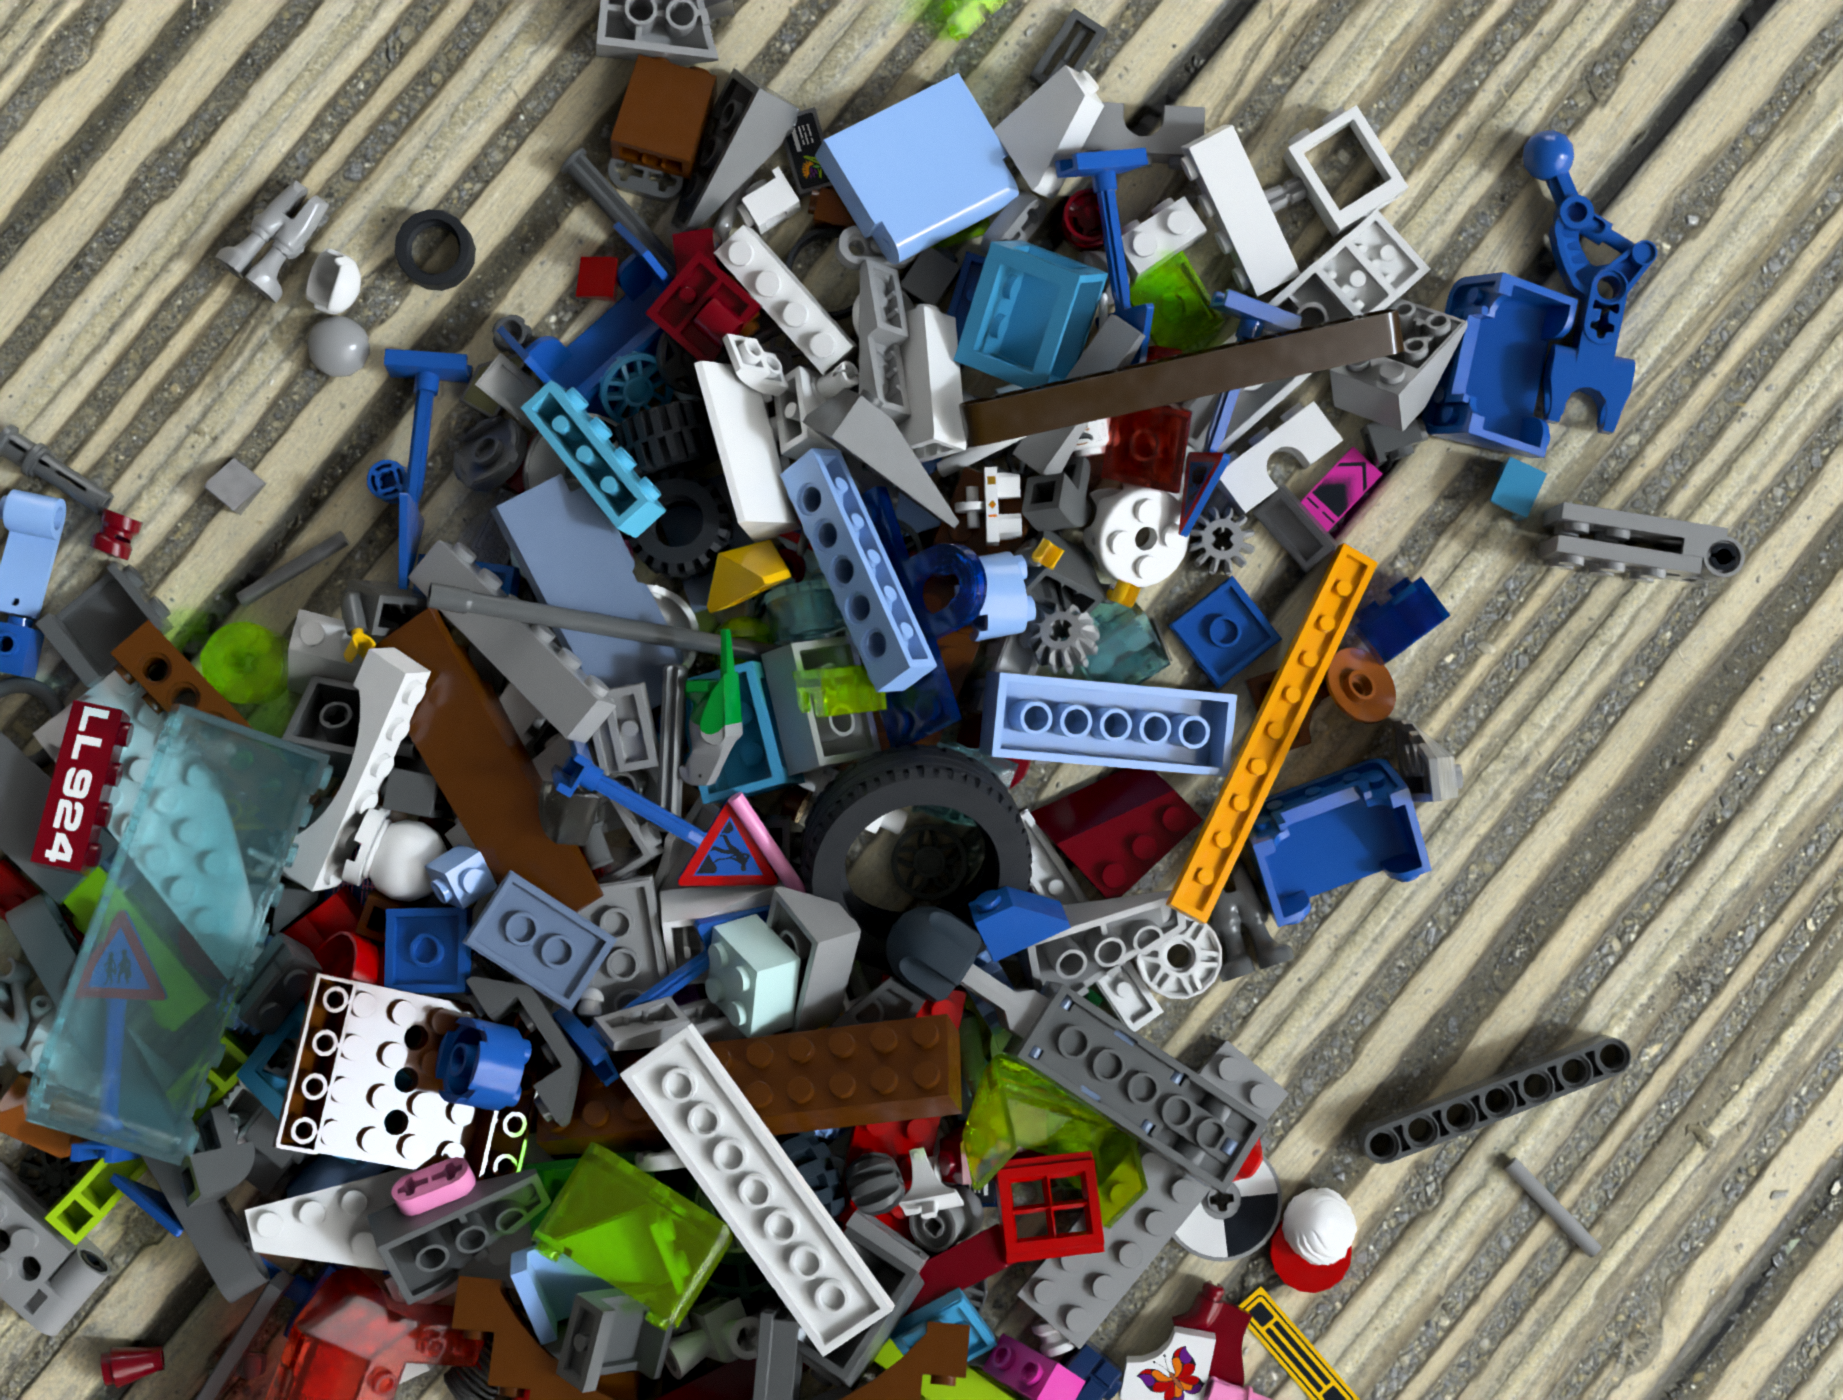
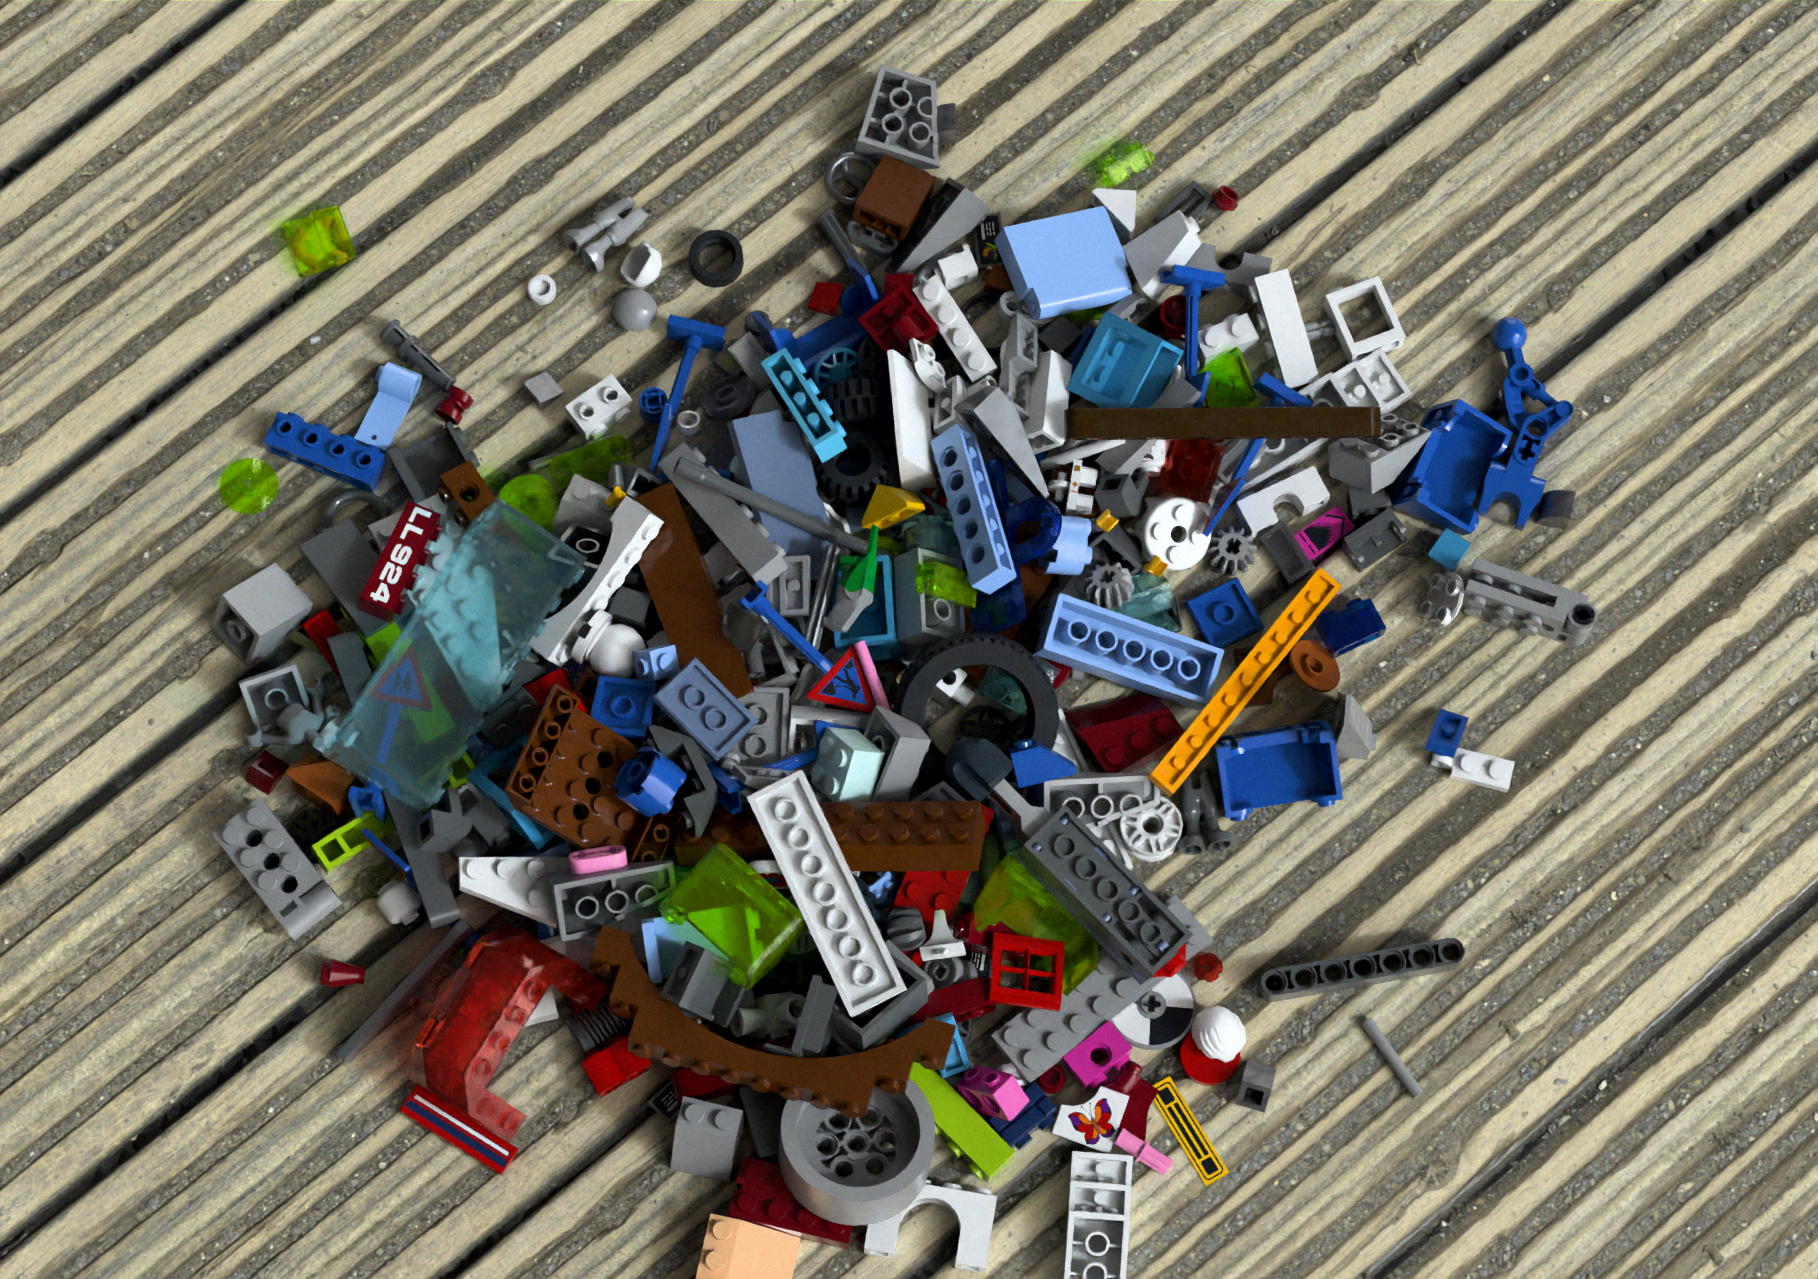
camera: 10 degrees right, 15 degrees down
none -> white head [377,879,421,925]
none -> white tile [527,274,556,305]
none -> clear neon green beam [550,435,632,489]
none -> white brick [565,374,634,441]
none -> white hinge [677,410,700,436]
none -> flat silver piece [824,152,877,206]
none -> dark red plate [1036,1064,1066,1094]
none -> dark pink brick [1061,1020,1133,1091]
none -> white slope [1090,188,1137,242]
none -> clear red plate [1193,953,1223,982]
none -> dark red plate [1212,185,1239,212]
none -> flat silver brick [1235,1060,1277,1113]
none -> dark grey hinge [1341,507,1407,573]
none -> white dish [1420,572,1464,628]
none -> blue plate [1425,709,1469,758]
none -> white plate [1431,748,1515,792]
none -> flat silver brick [1537,490,1576,530]

